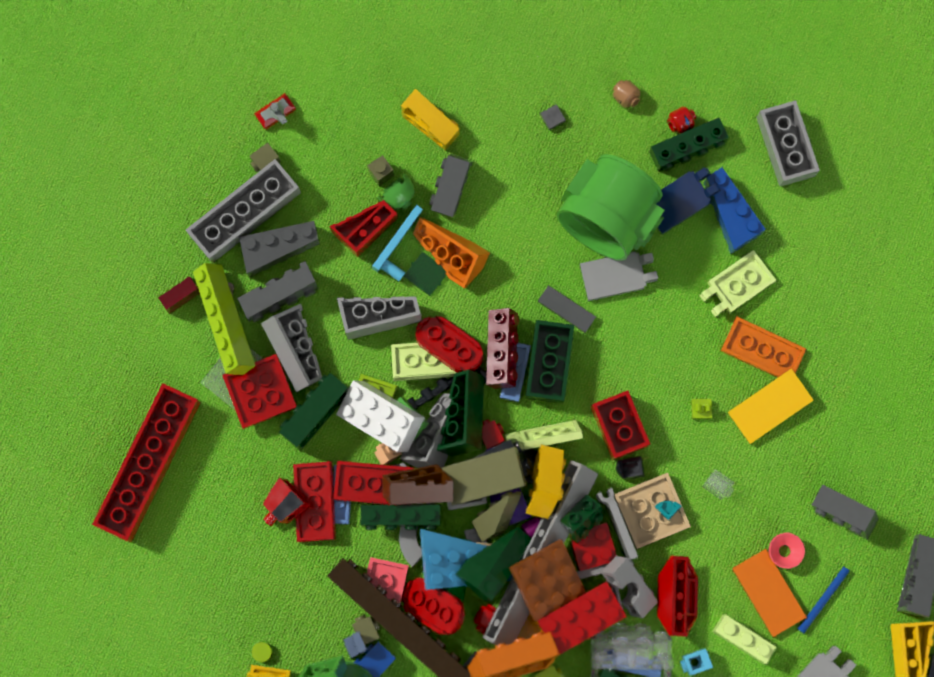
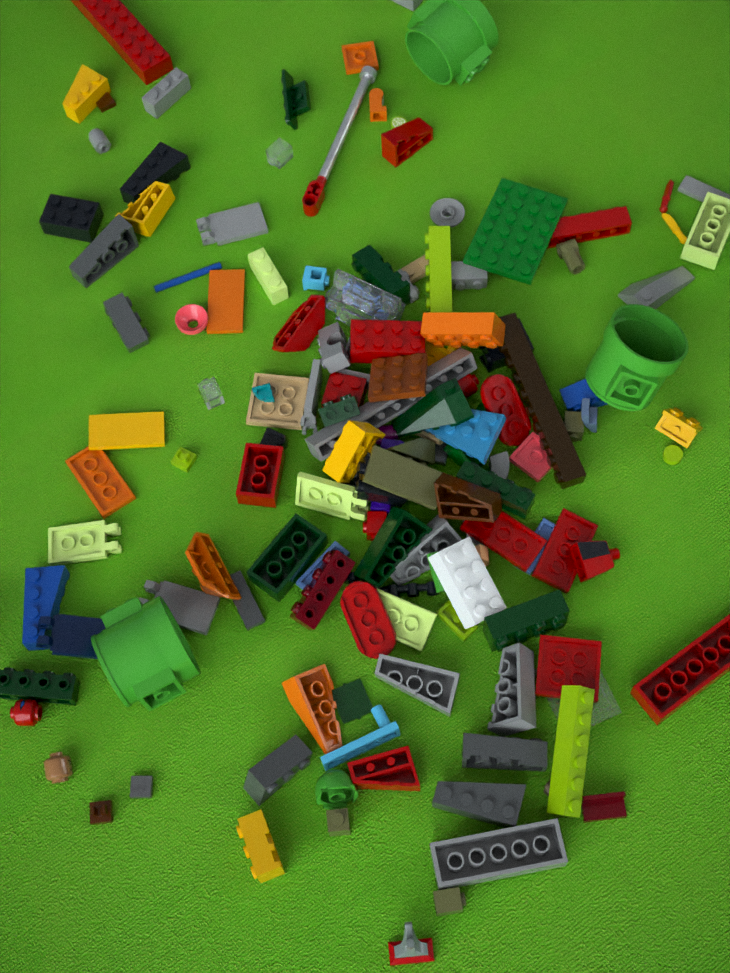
camera: 145 degrees left, 15 degrees down
none -> reddish brown tile [89,800,113,825]
none -> orange wedge [185,532,242,600]

